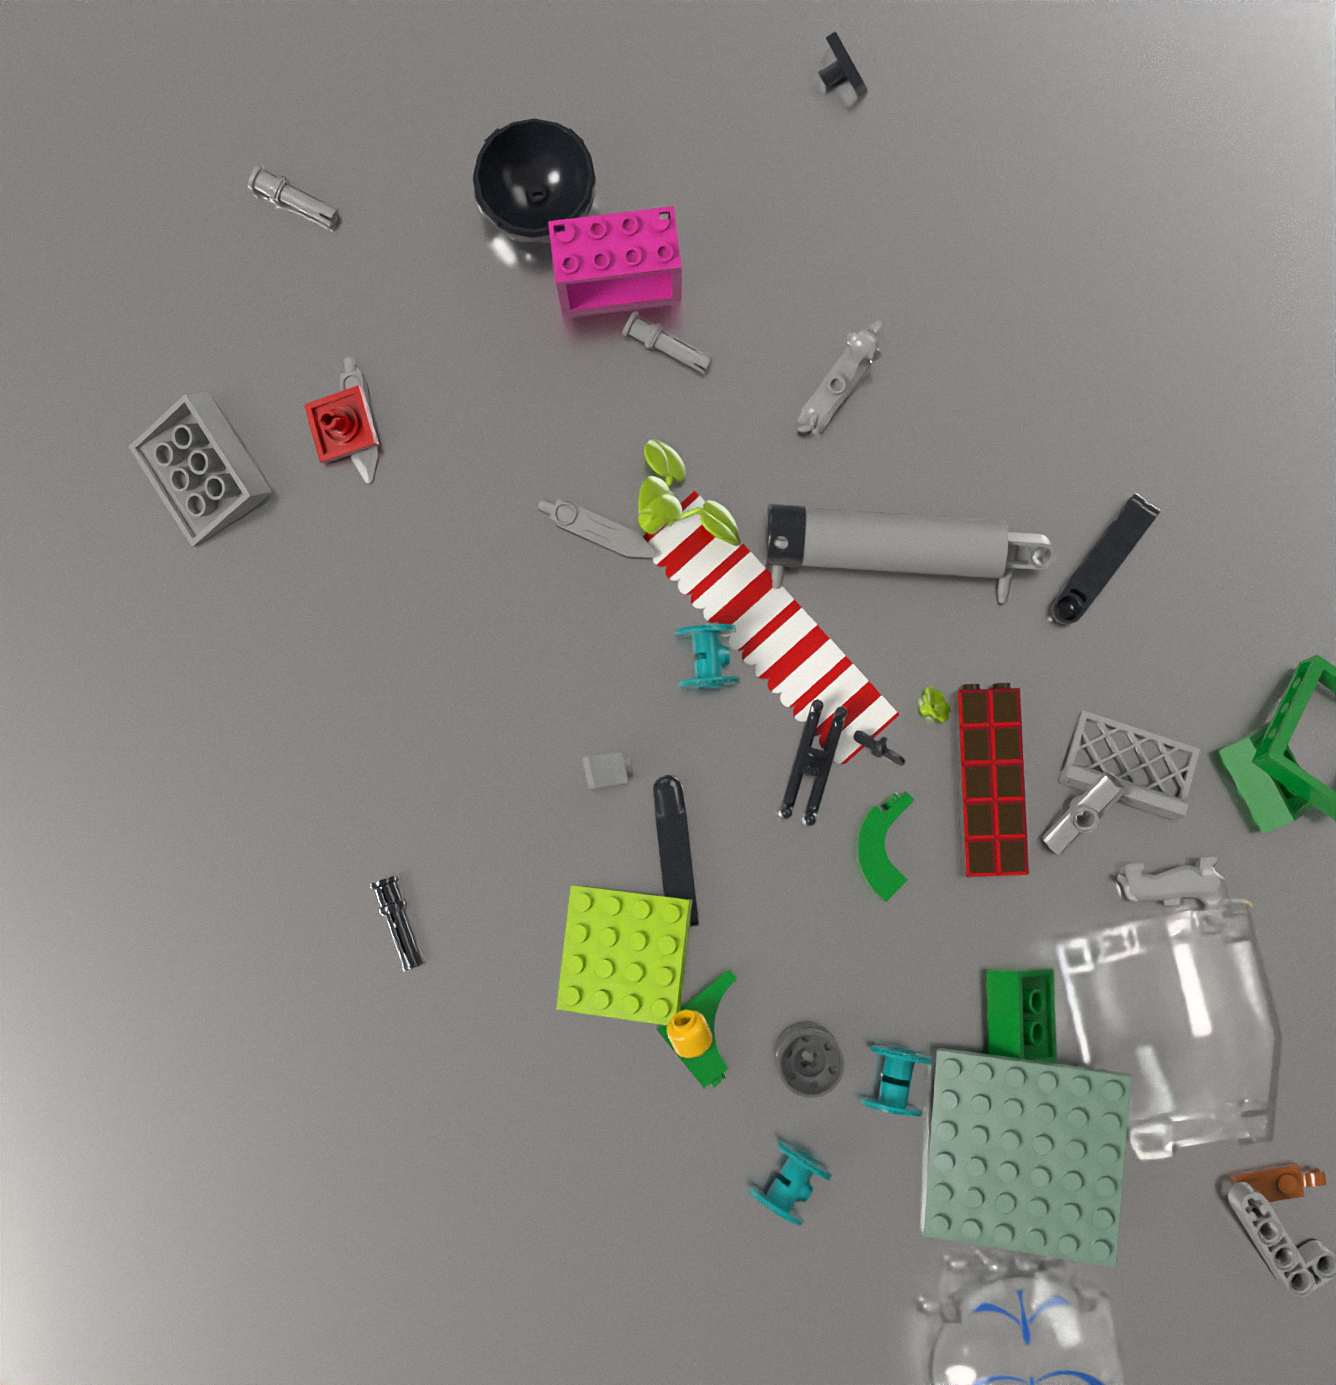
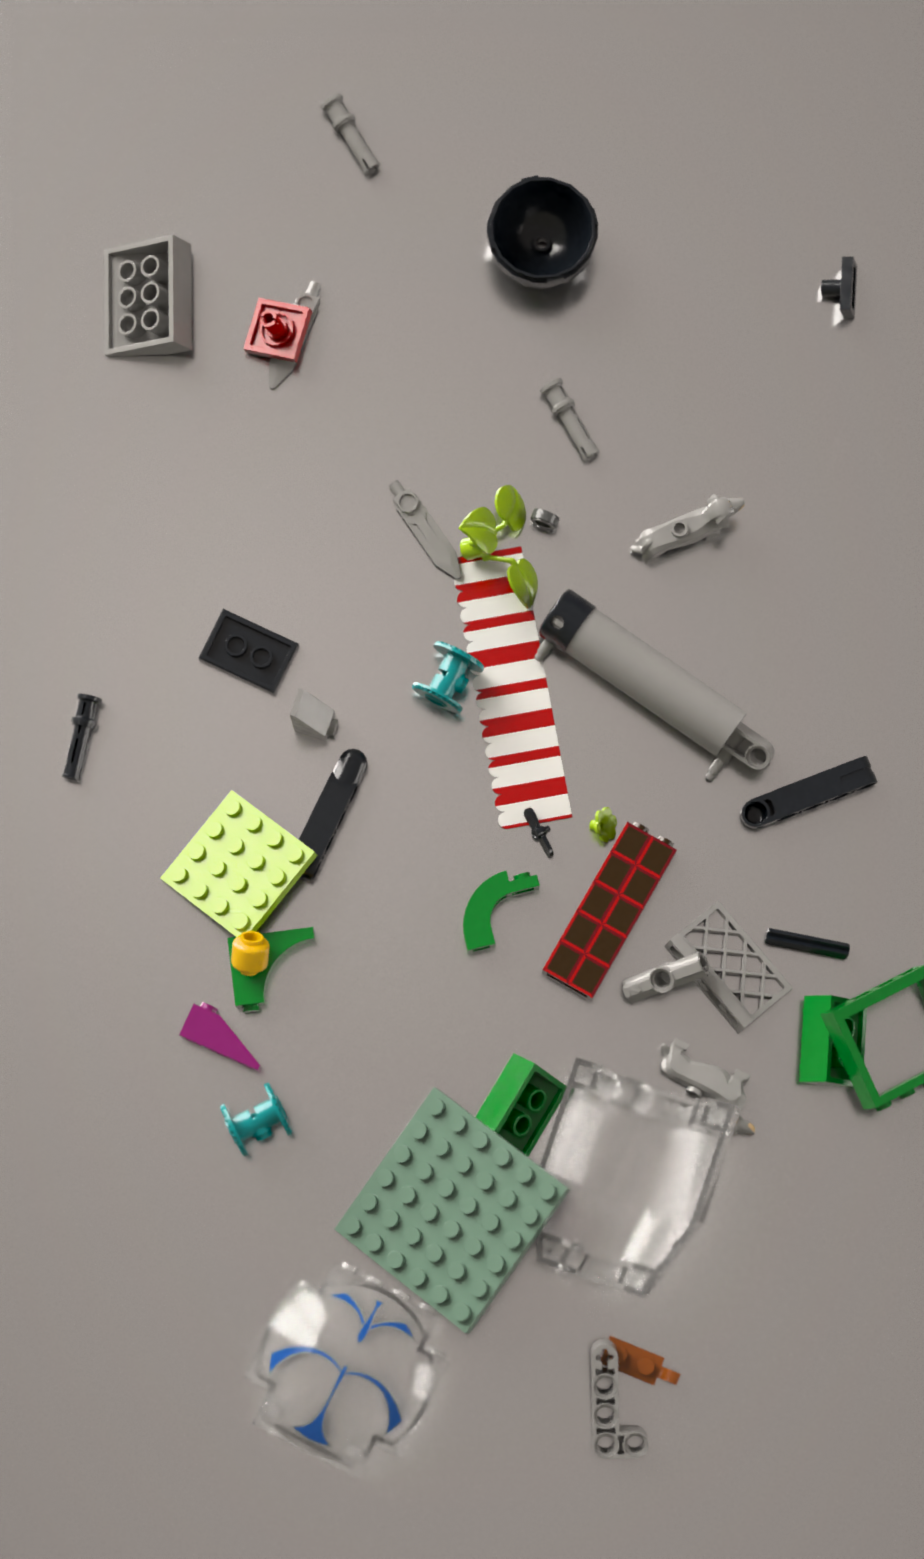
camera: 30 degrees right, 5 degrees down
dark pink window [548,206,682,315] -> none
dark grey wheel [775,1022,845,1098] -> none
black piece [780,699,848,826] -> none
teal hose [860,1045,932,1117] -> none
none -> magenta slope [179,1002,262,1073]
none -> black tile [198,609,299,695]
none -> dark grey tile [530,508,560,530]
none -> black axle [765,928,850,959]

